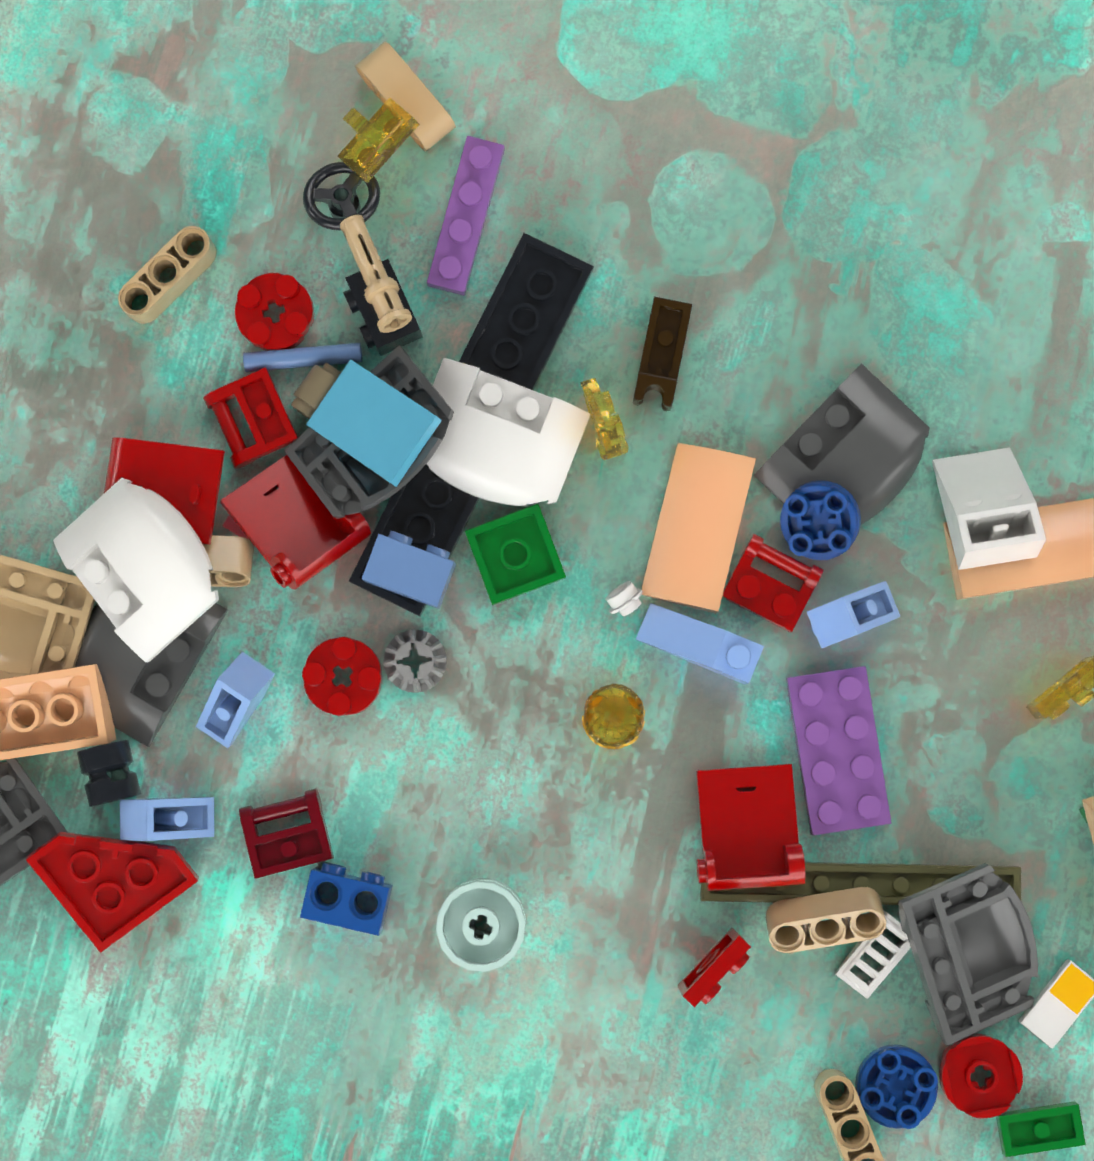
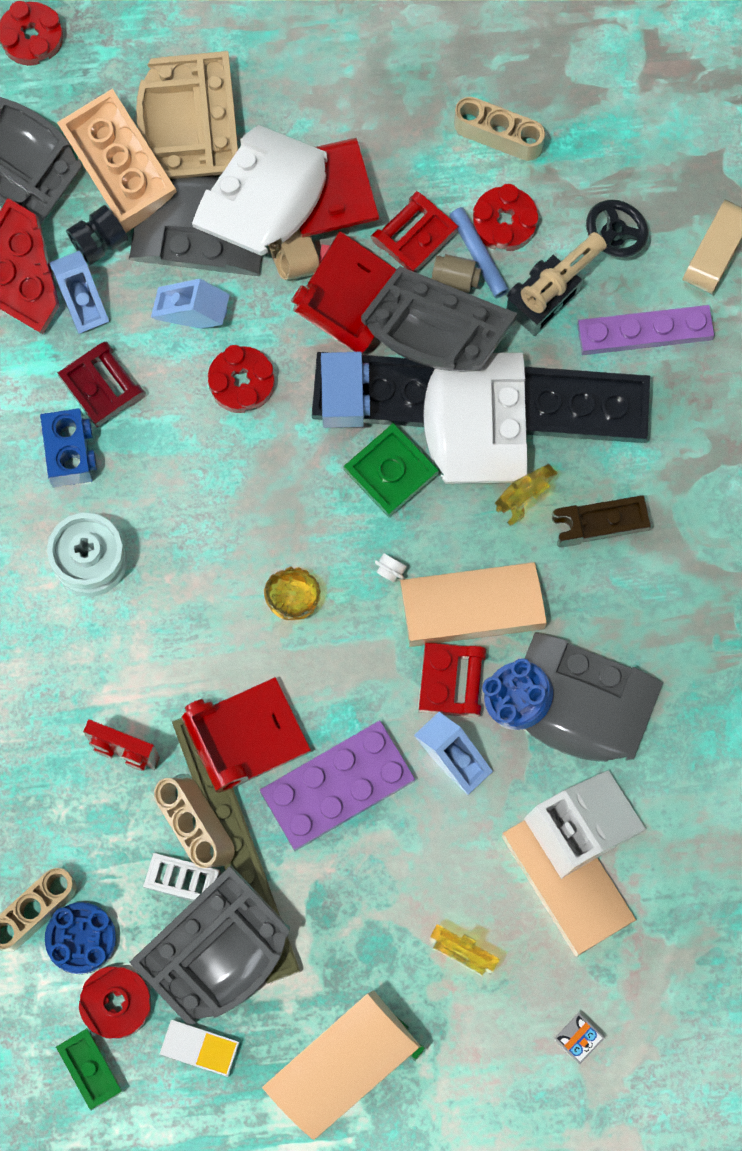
camera: 65 degrees right, 10 degrees down
medium azure tile [306,359,442,487] -> none
clear yellow plate [338,97,420,183] -> none
light grey gear [383,629,447,693] -> none
light blue slope [635,603,764,685] -> none

